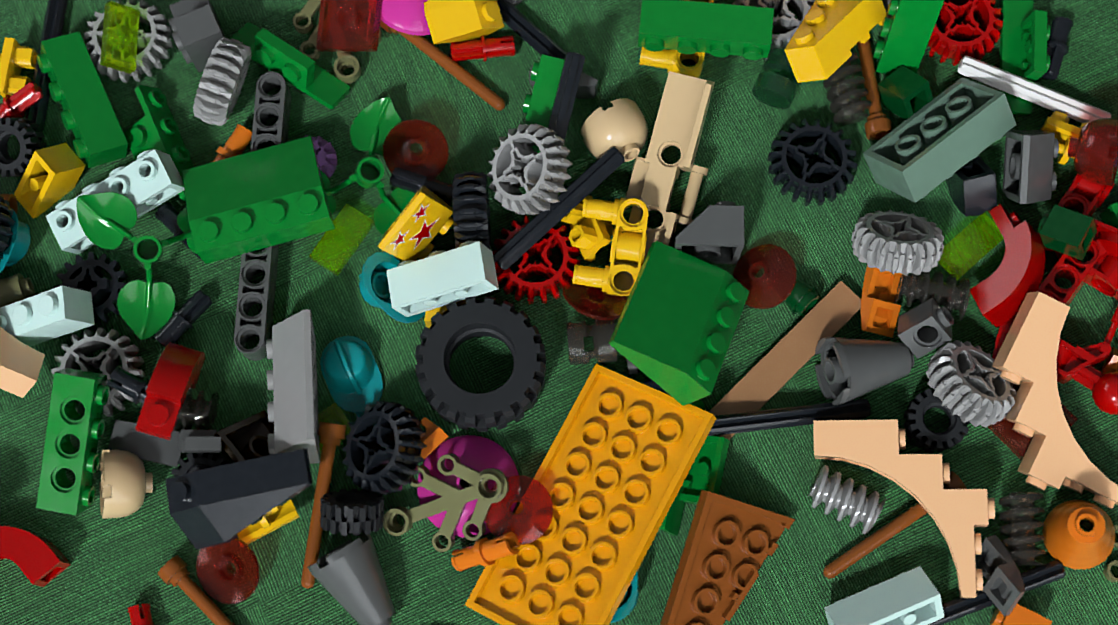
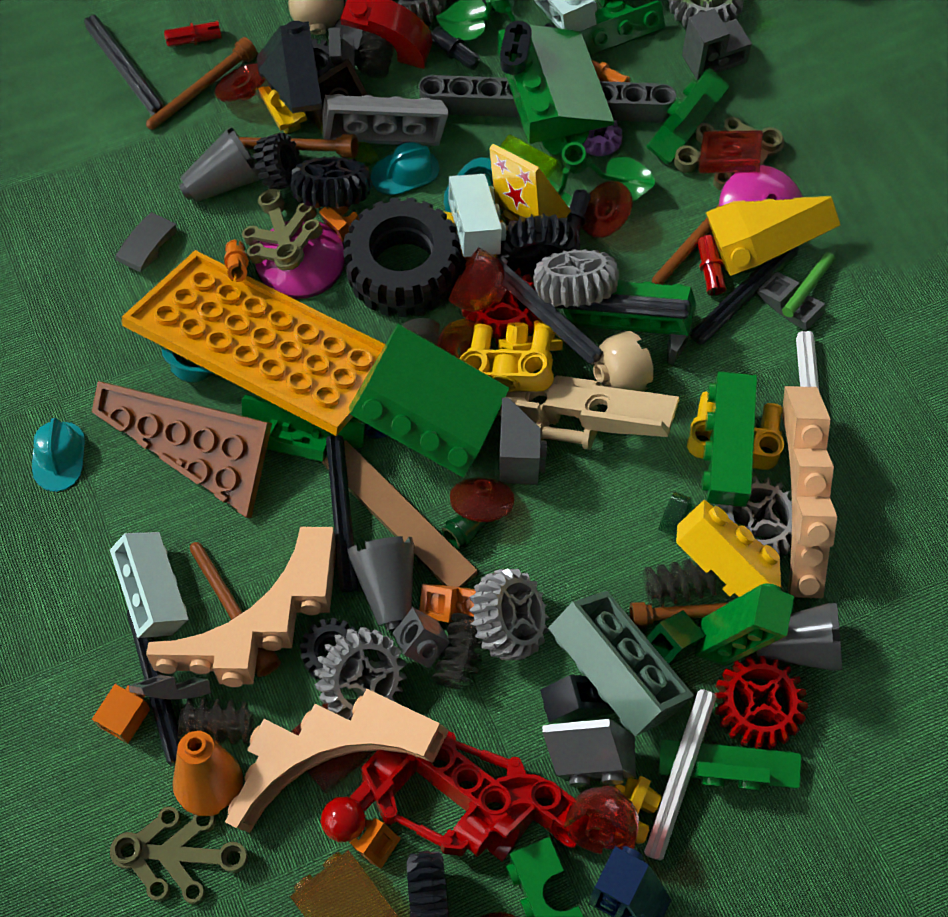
camera: 90 degrees right, 10 degrees down
light grey gear [193,37,251,126] -> none
clear red dish [485,475,553,545] -> none
black gear [767,118,857,206] -> none
light grey piece [807,465,886,535] -> none
clear neon green slope [938,213,1004,281] -> none
red arch [969,204,1045,328] -> none
dark green brick [1038,205,1097,260] -> none
black axle [1041,17,1073,80] -> none
none -> clear red cylinder [449,247,507,312]
none -> black beam [500,21,532,75]

